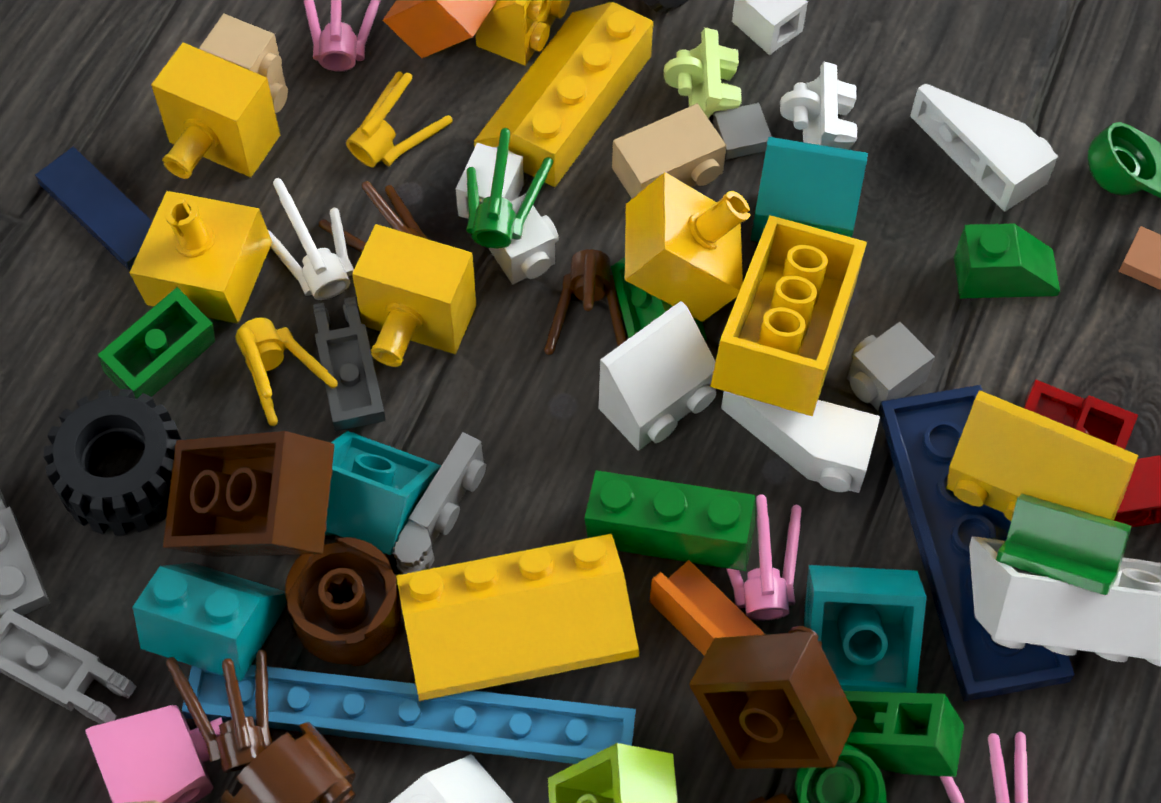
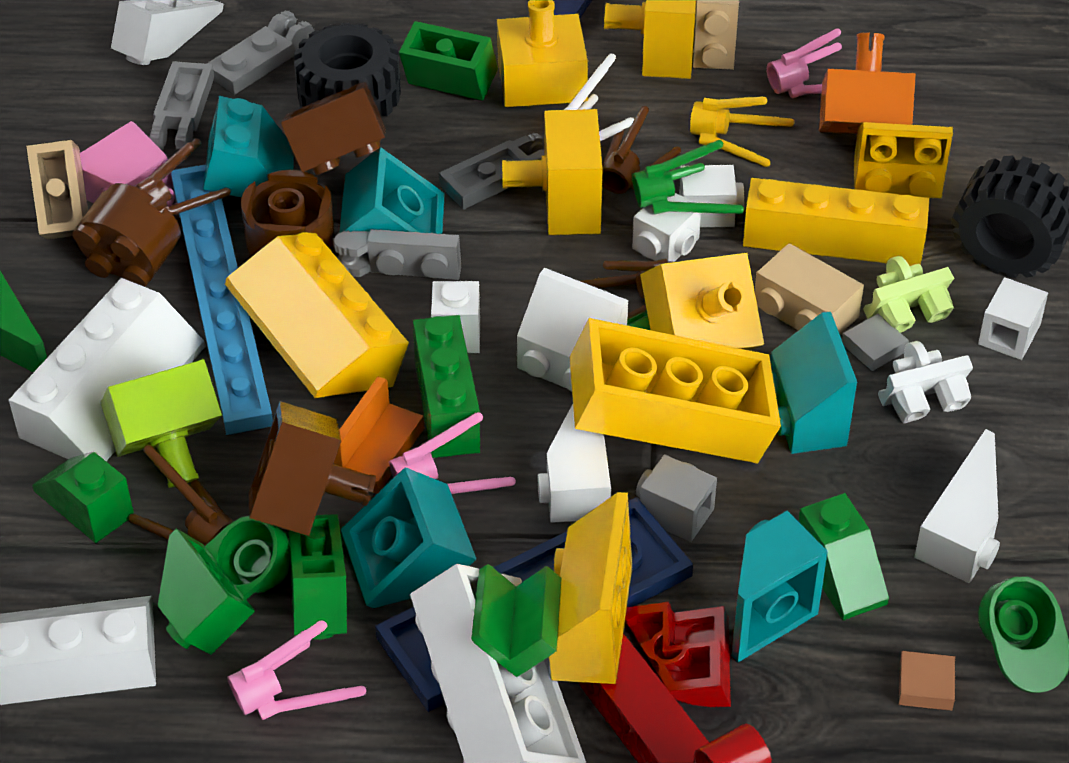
camera: 70 degrees right, 15 degrees down
yellow plant [235,318,338,426] -> none
none -> white brick [431,281,480,353]
none -> teal slope [731,511,828,663]

